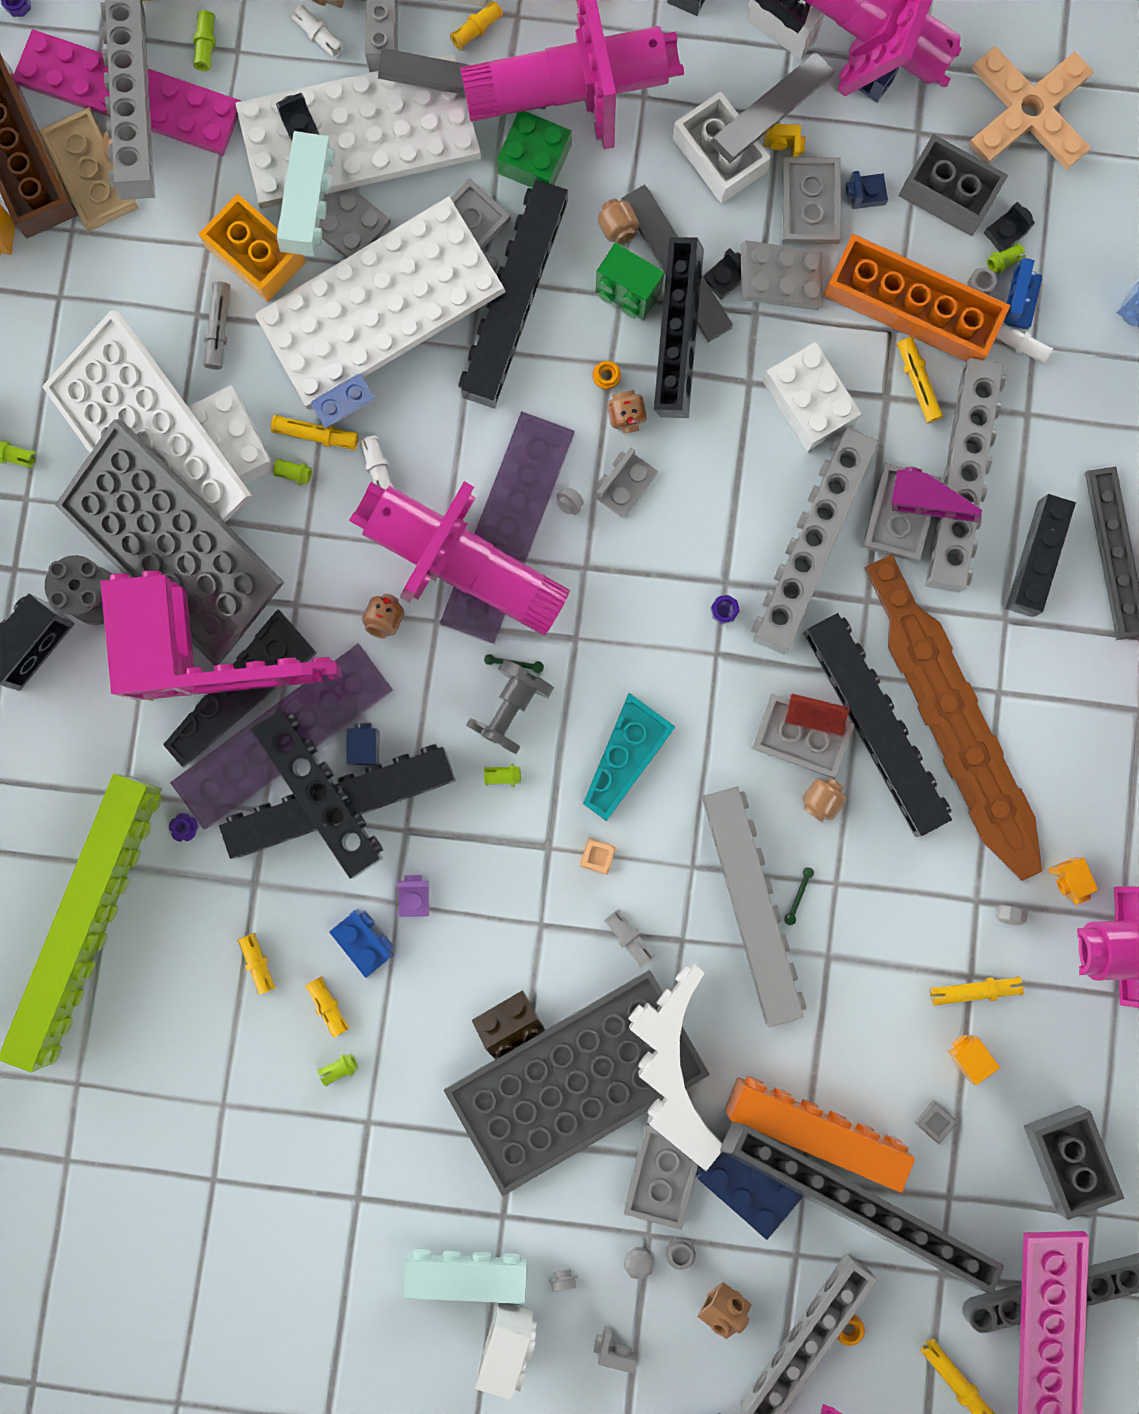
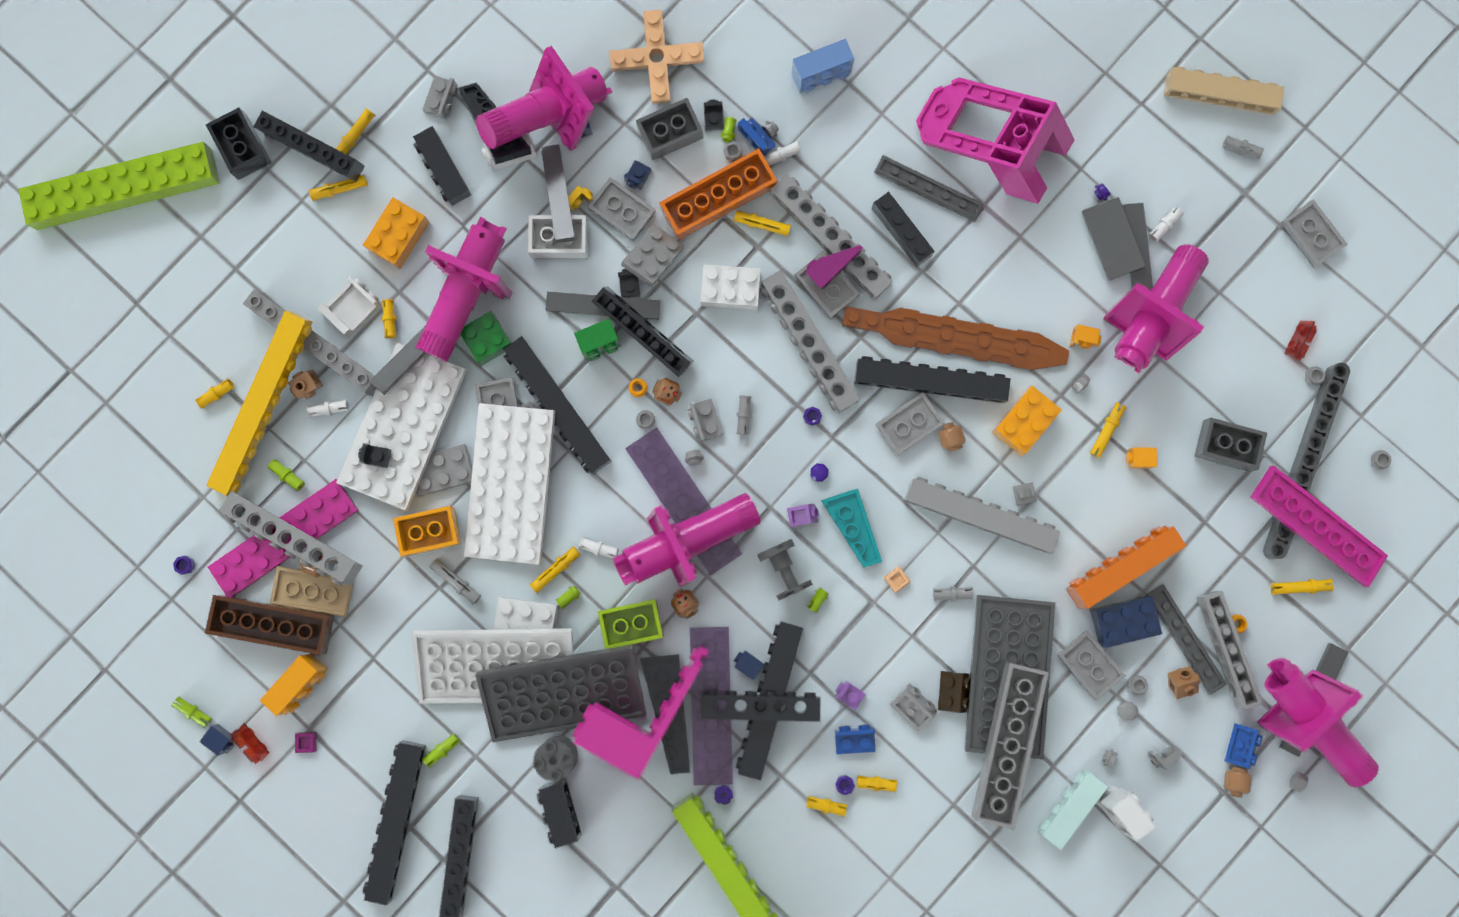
camera: 55 degrees left, 0 degrees up
light aqua brick [277,131,335,256] -> none
bracket [311,374,375,428] -> none
lime pin [318,1054,358,1087] -> none
dark green hinge [484,654,544,673] -> none
medium nougat head [598,198,640,244] -> none
white arch [628,963,723,1171] -> none
dark grey brick [720,1122,1004,1294] -> none
clear red plate [784,694,850,737] -> none
dark green hinge [784,867,814,925] -> none
light grey tile [914,1100,958,1144] -> none
none -> lime brick [598,599,664,649]
none -> light grey plate [636,410,655,429]
none -> light grey pin [736,395,752,435]
none -> light grey plate [762,121,779,138]
none -> medium lavender bracket [787,504,819,527]
none -> dark purple tile [810,463,829,482]
none -> dark purple tile [835,775,855,795]
none -> light grey bracket [890,683,937,732]
none -> light grey brick [971,662,1049,830]
none -> light orange brick [992,386,1062,456]
none -> light grey tile [1013,482,1037,505]
none -> dark grey tile [1146,584,1227,695]

